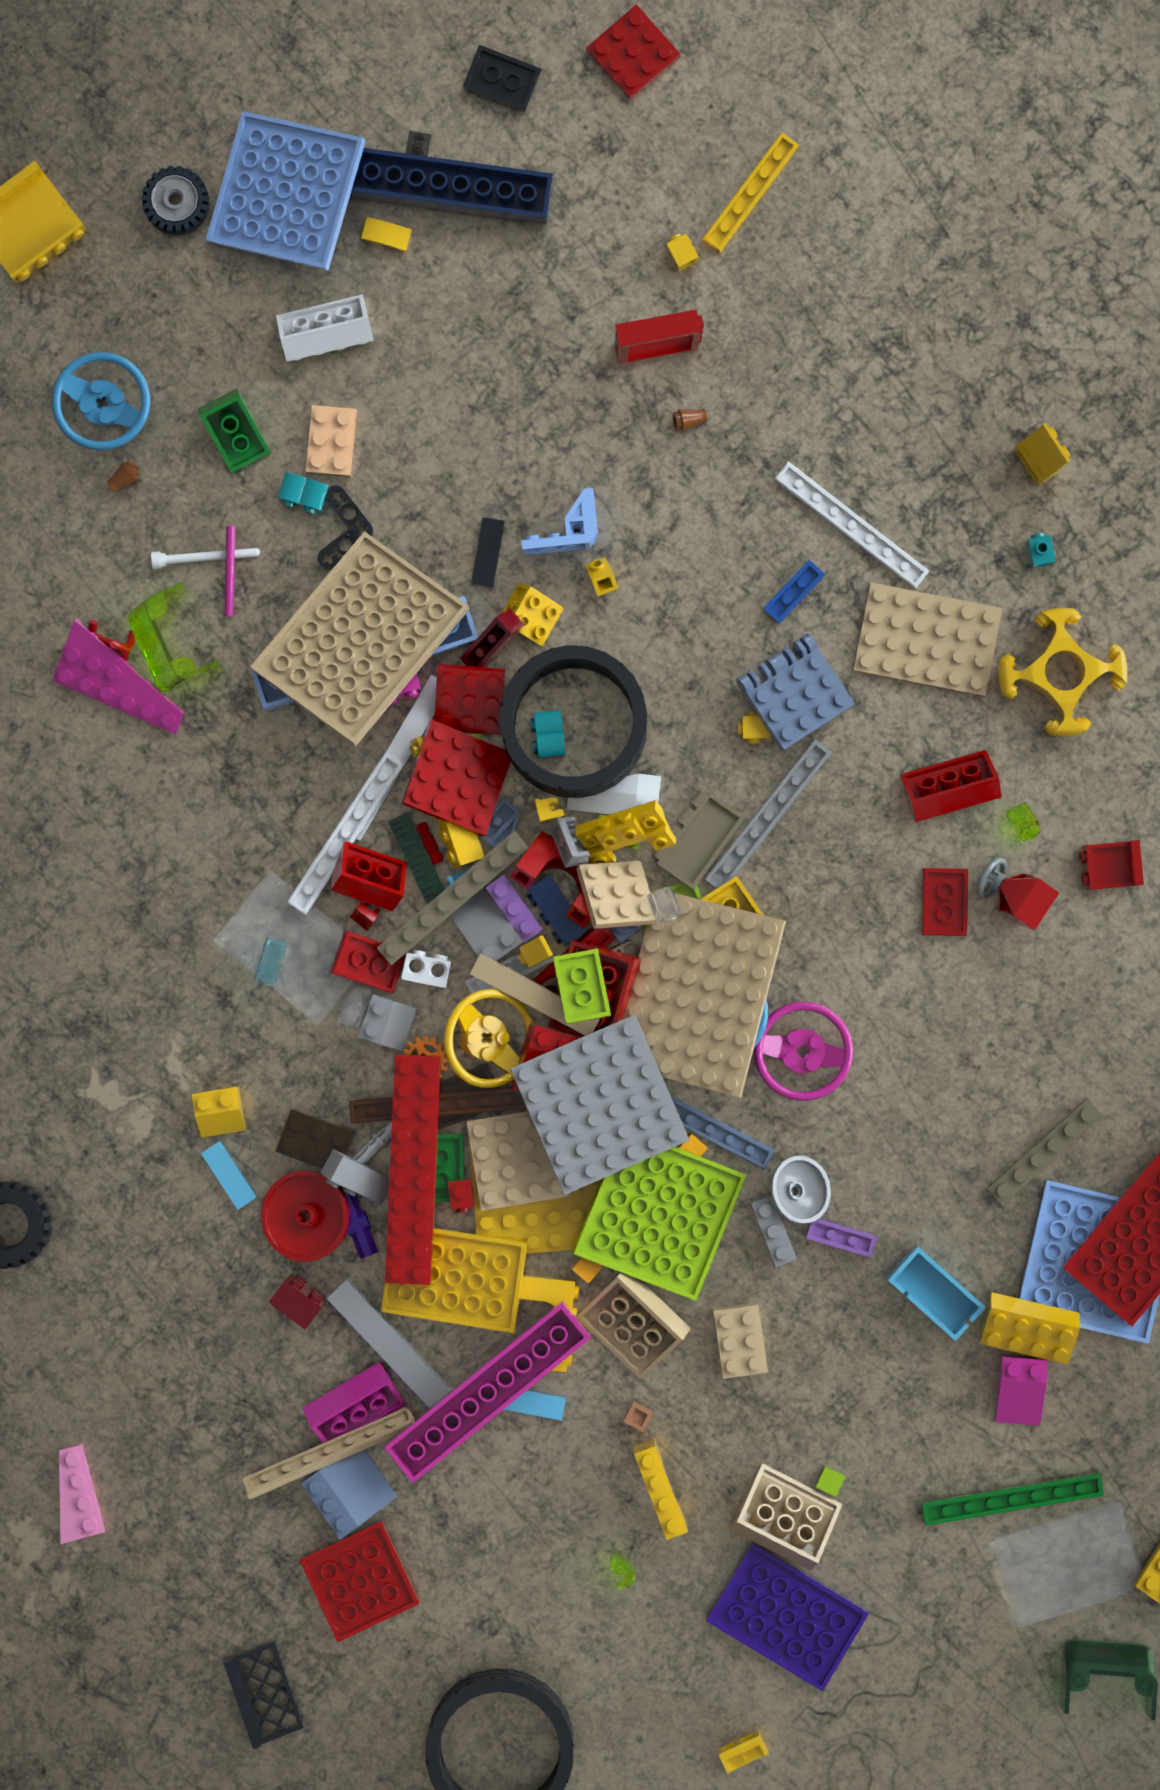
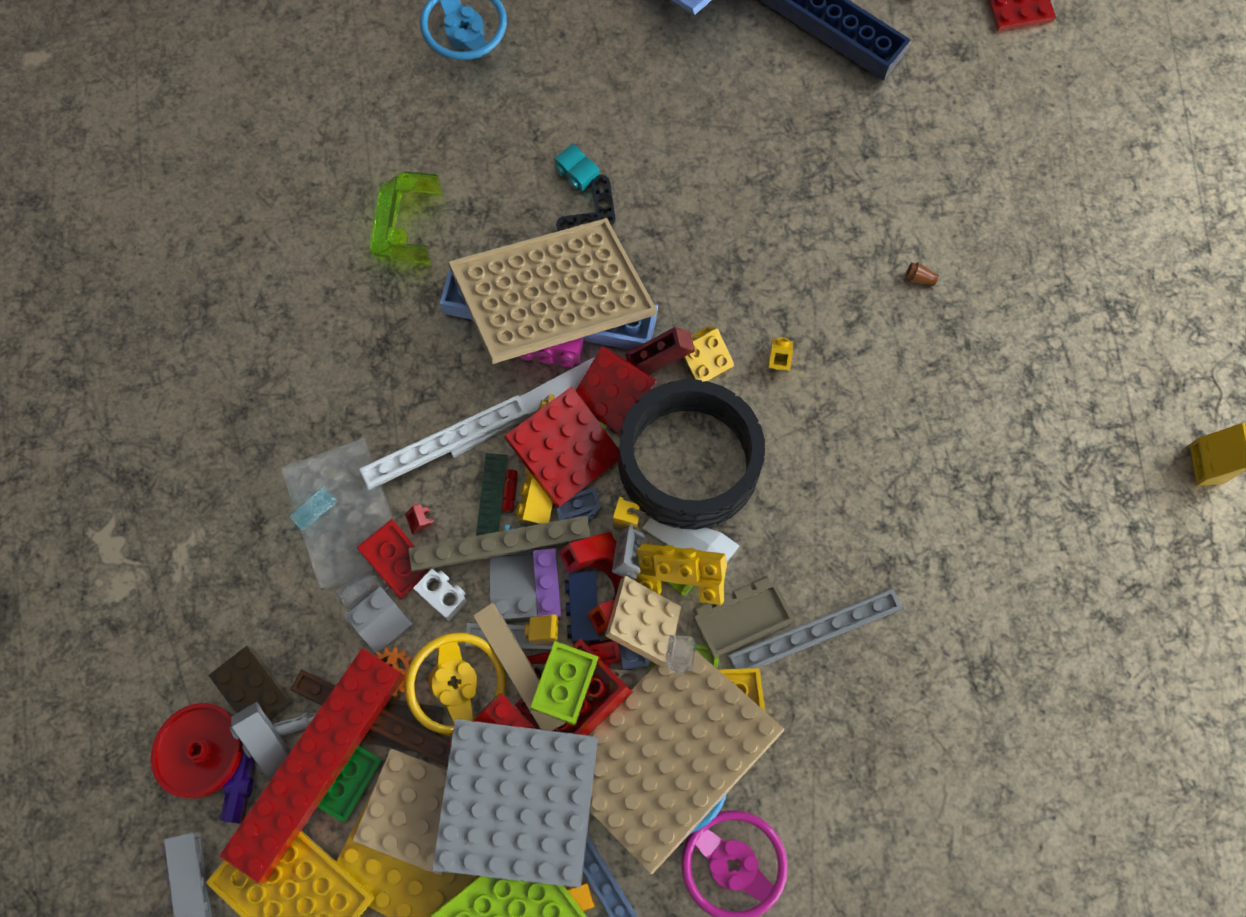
camera: 30 degrees right, 15 degrees down
dark pink wing [52,618,185,734] -> none
red piece [88,620,135,661] -> none
dark orange cone [107,460,141,492] -> none
white piece [151,548,260,570] -> none
yellow slope [191,1086,246,1138] -> none
green slope [198,388,271,473] -> none
medium azure tile [201,1141,257,1210] -> none
dark pink bar [224,526,235,616] -> none
dark red brick [268,1274,327,1330] -> none
white slope [276,294,374,362] -> none
light nougat plate [306,405,357,477] -> none
red slope [330,841,407,912] -> none
yellow slope [360,217,412,252] -> none
red bracket [448,1179,474,1212] -> none
black tile [471,517,505,588] -> none
light blue bracket [521,488,598,556] -> none
teal brick [530,710,566,759] -> none
red window [614,309,704,365] -> none
yellow brick [666,233,699,272] -> none
yellow tile [702,132,799,253] -> none
sand blue hinge [736,633,855,751] -> none
yellow brick [737,712,770,744] -> none
blue plate [763,560,825,624] -> none
white tile [774,461,929,589] -> none
tan plate [853,582,1003,697] -> none
red slope [900,750,1002,822] -> none
red tile [922,868,968,936] -> none
red piece [977,857,1059,931] -> none
yellow piece [998,608,1127,737] -> none
clear neon green bracket [1006,802,1041,842] -> none
teal brick [1026,533,1056,569] -> none
red panel [1079,840,1144,890] -> none

